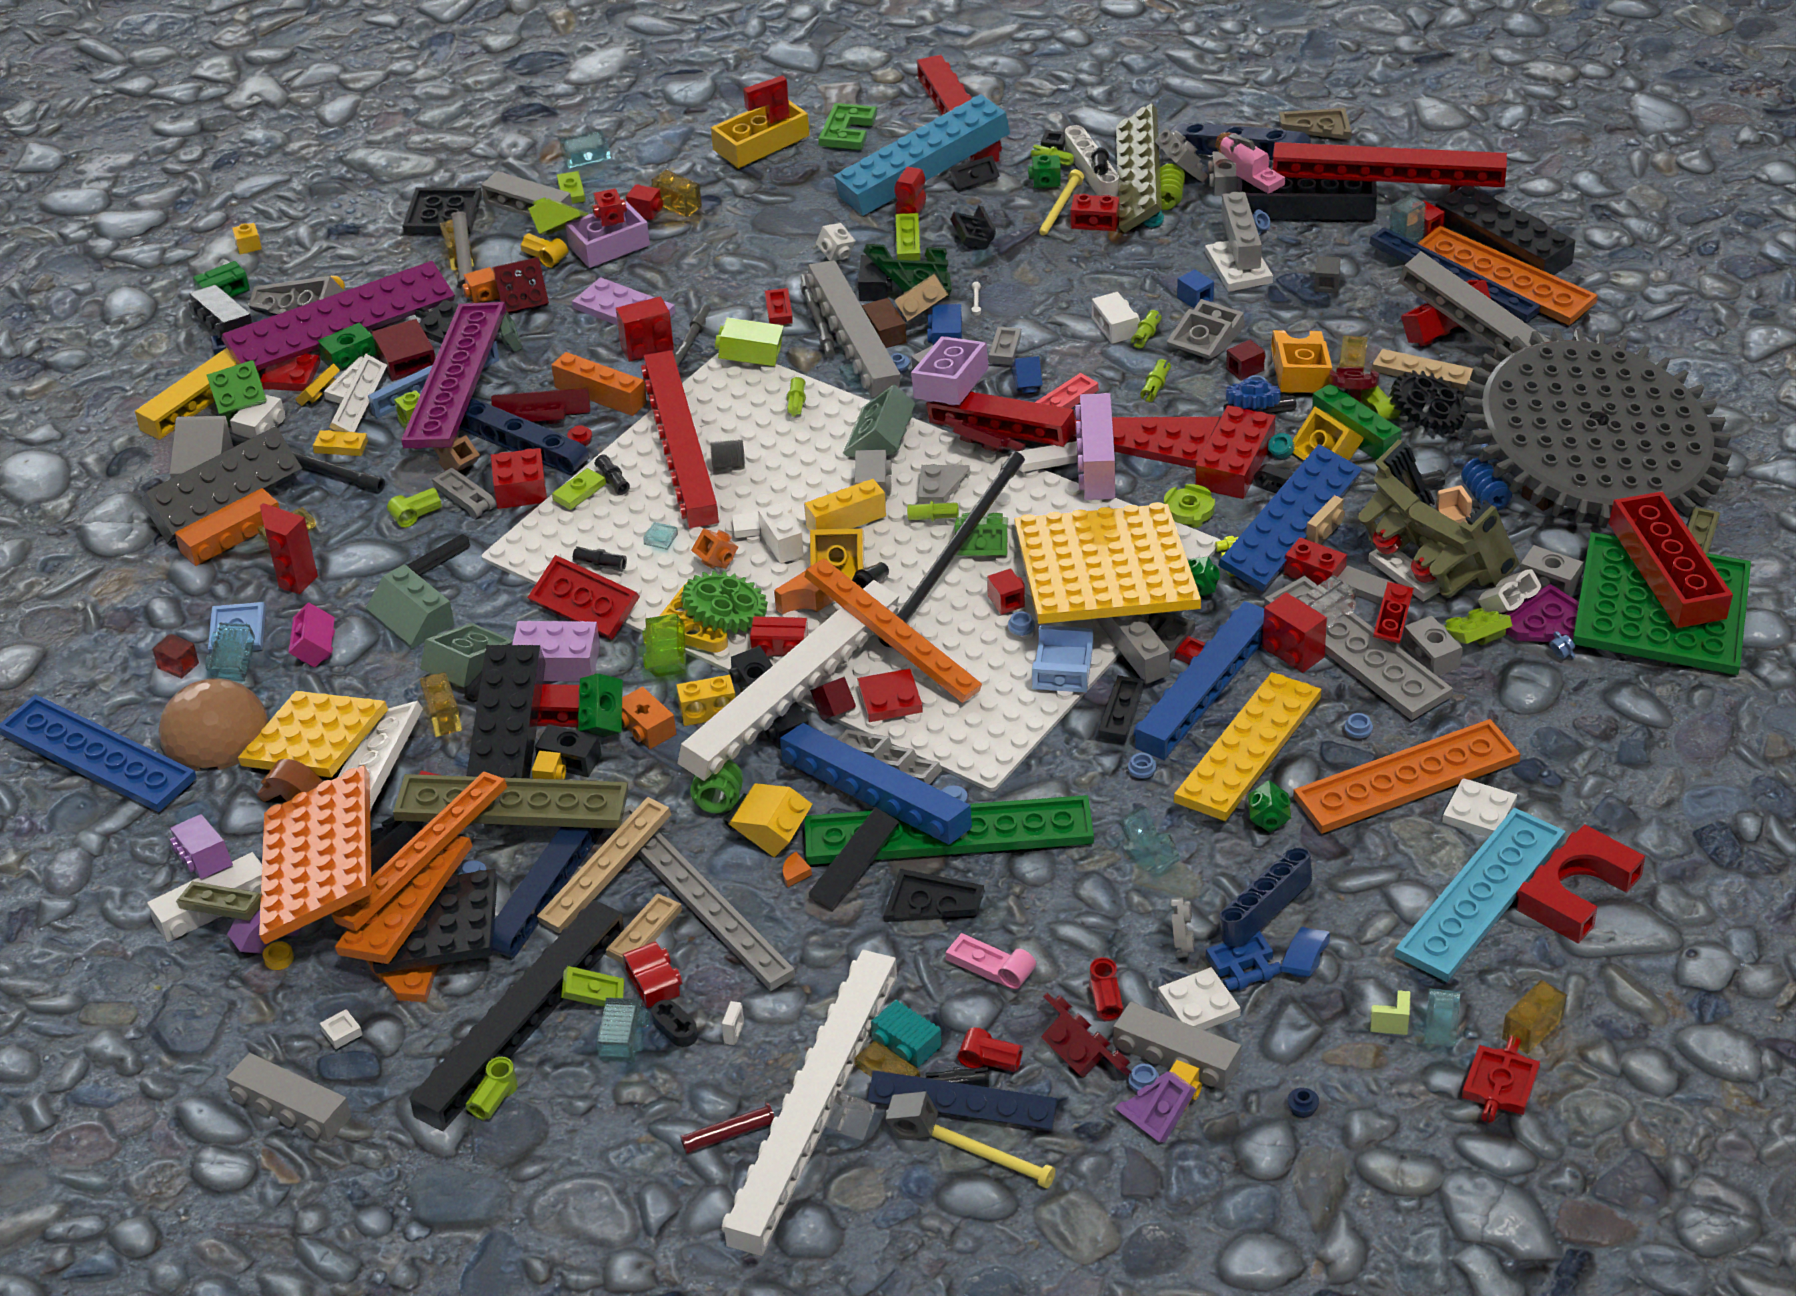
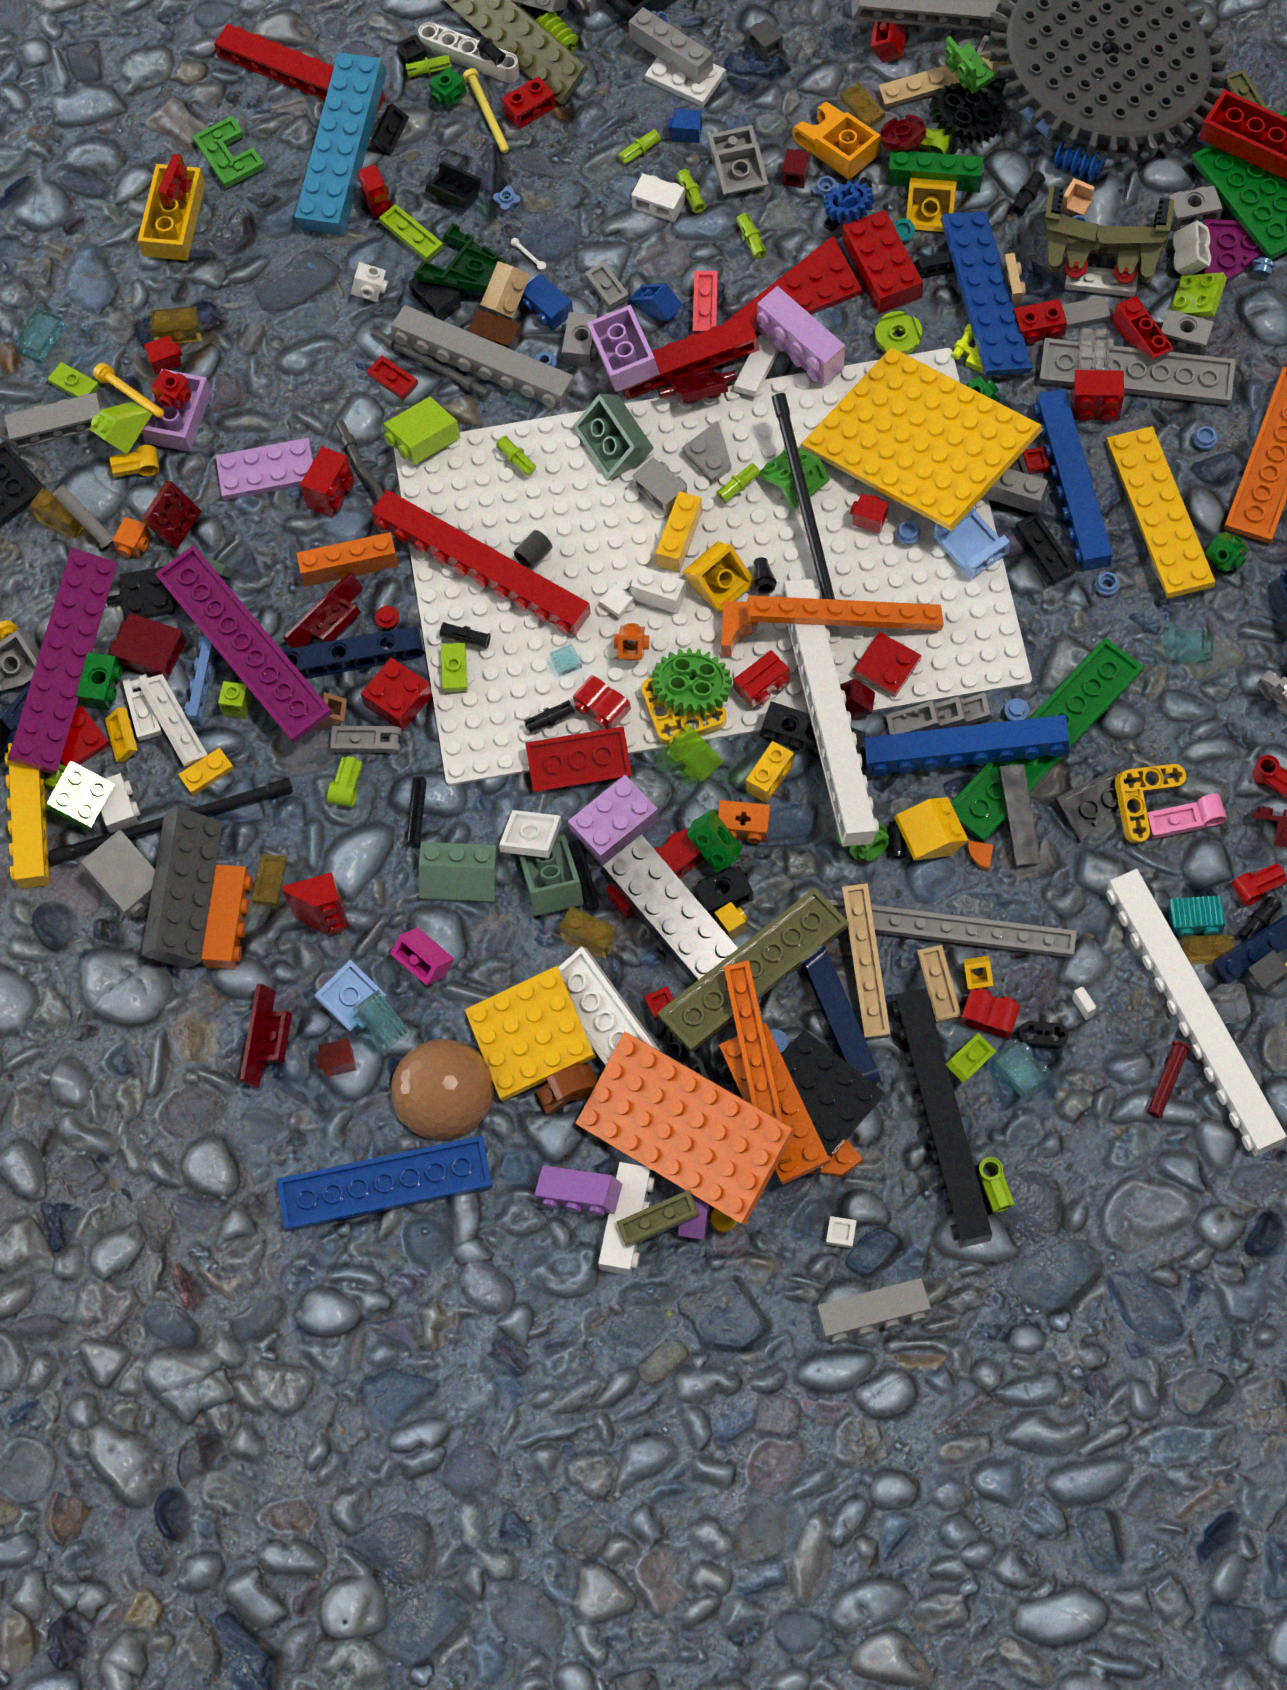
camera: 40 degrees left, 25 degrees up
none -> yellow piece [93,363,164,418]
none -> dark red bracket [240,984,292,1088]
none -> medium blue plate [493,186,520,211]
none -> white plate [499,810,562,858]
none -> red brick [573,675,631,729]
none -> lime axle [618,129,661,164]
none -> bright green bracket [945,36,995,94]
none -> yellow plate [963,956,994,990]
none -> yellow beam [1115,764,1186,844]

